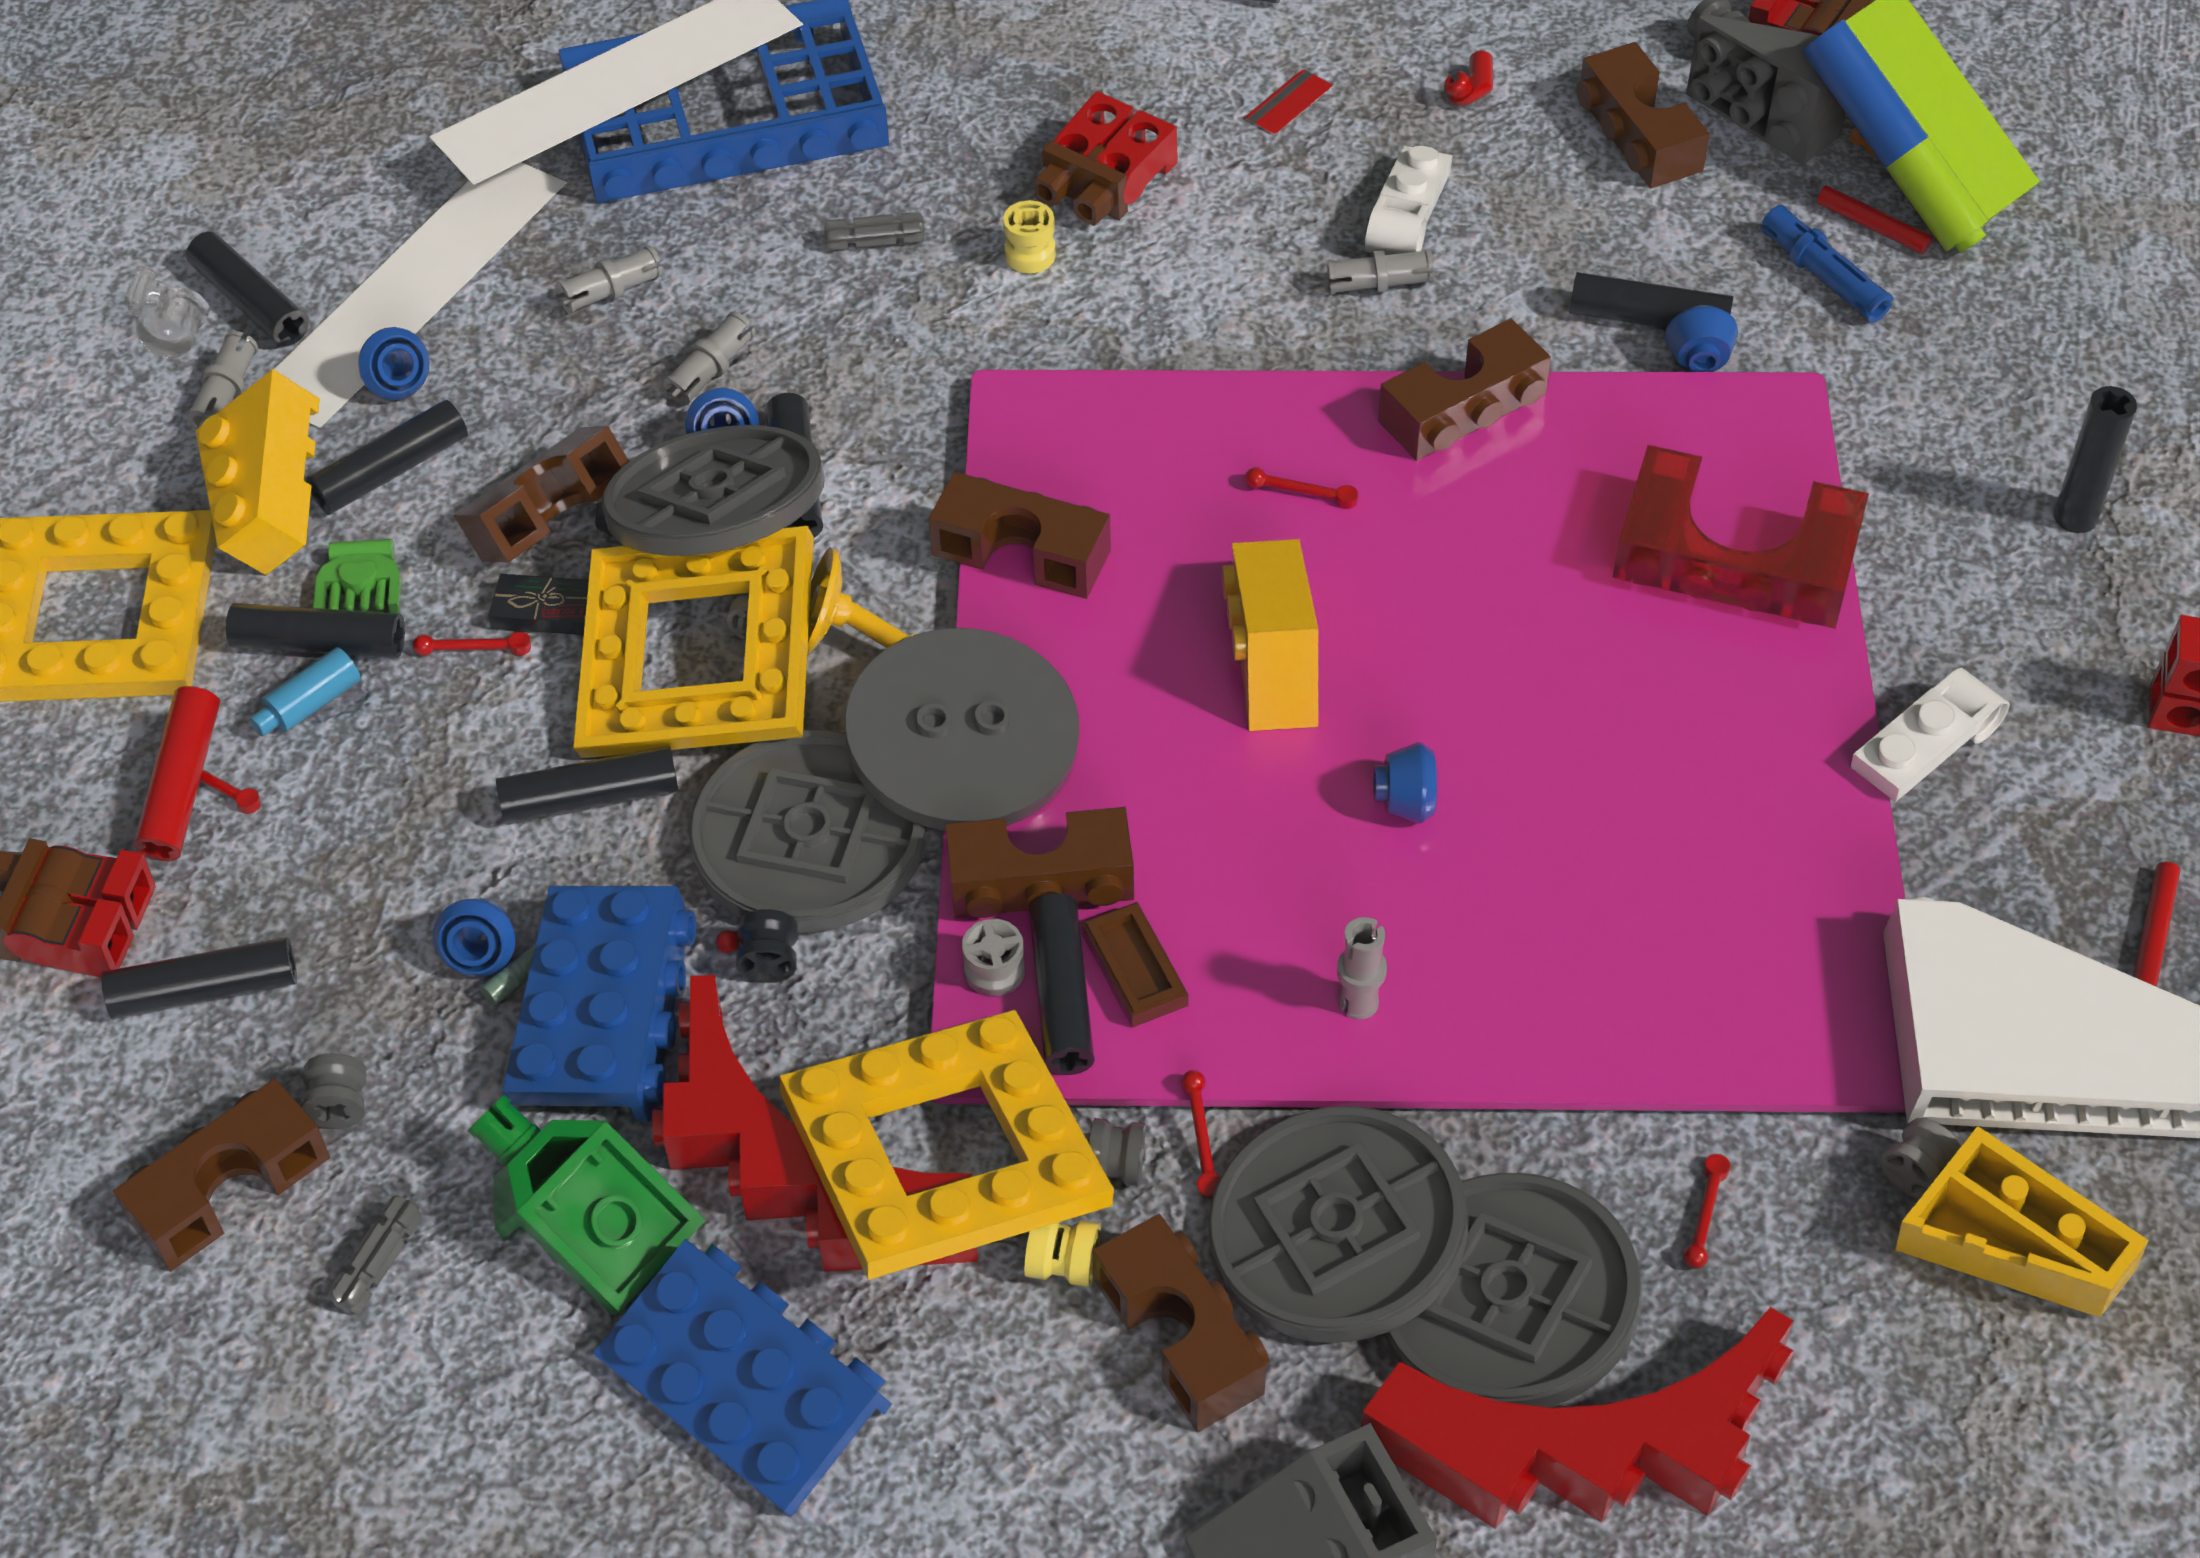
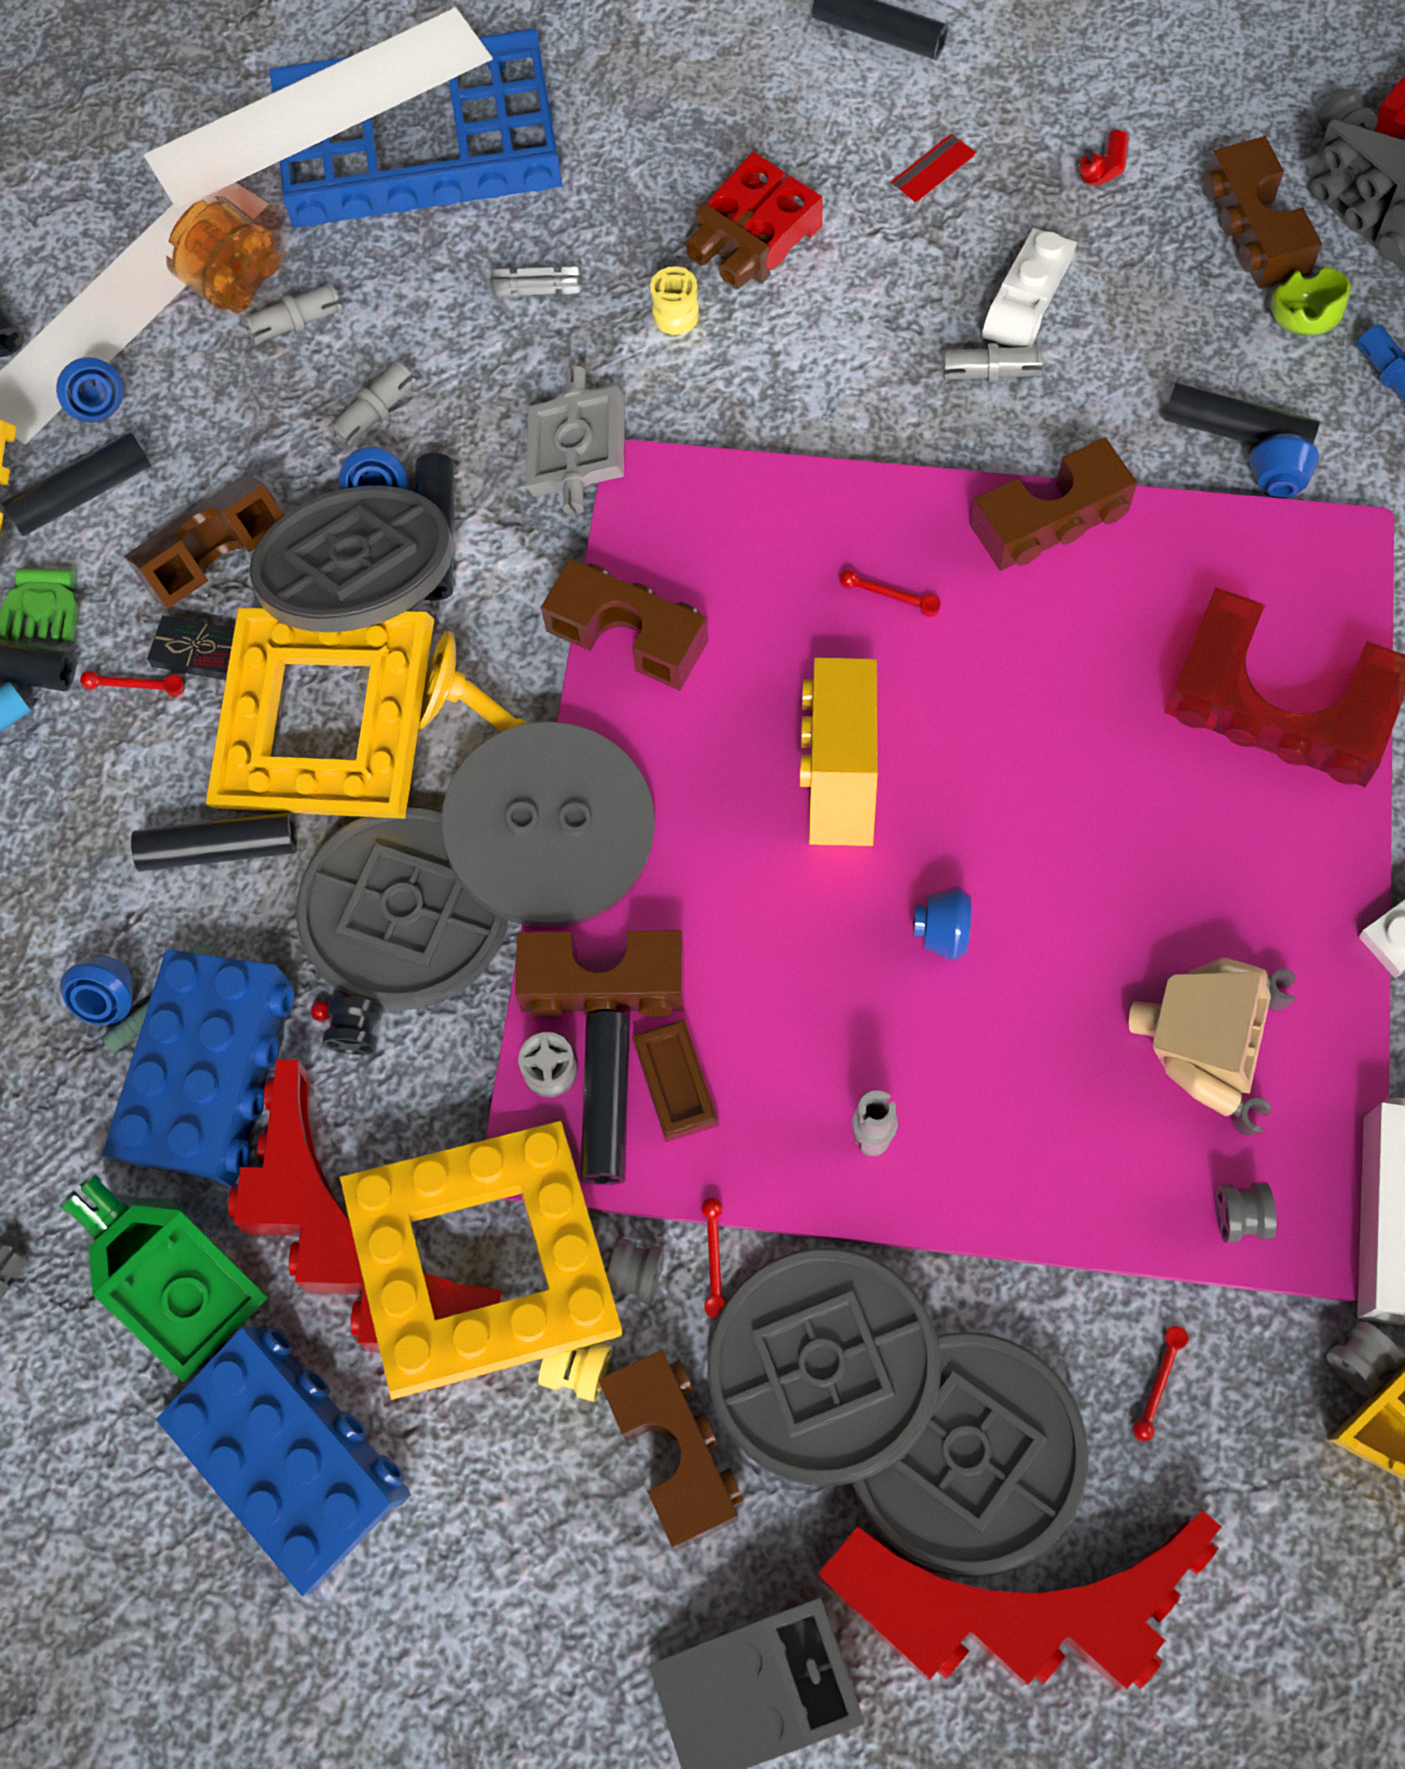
camera: 10 degrees right, 15 degrees up
none -> clear orange brick [166,196,281,314]
none -> light grey plate [526,366,625,515]
none -> tan torso [1129,957,1296,1136]
none -> dark grey wheel [1215,1181,1277,1243]
none -> lime hair [1270,266,1352,336]

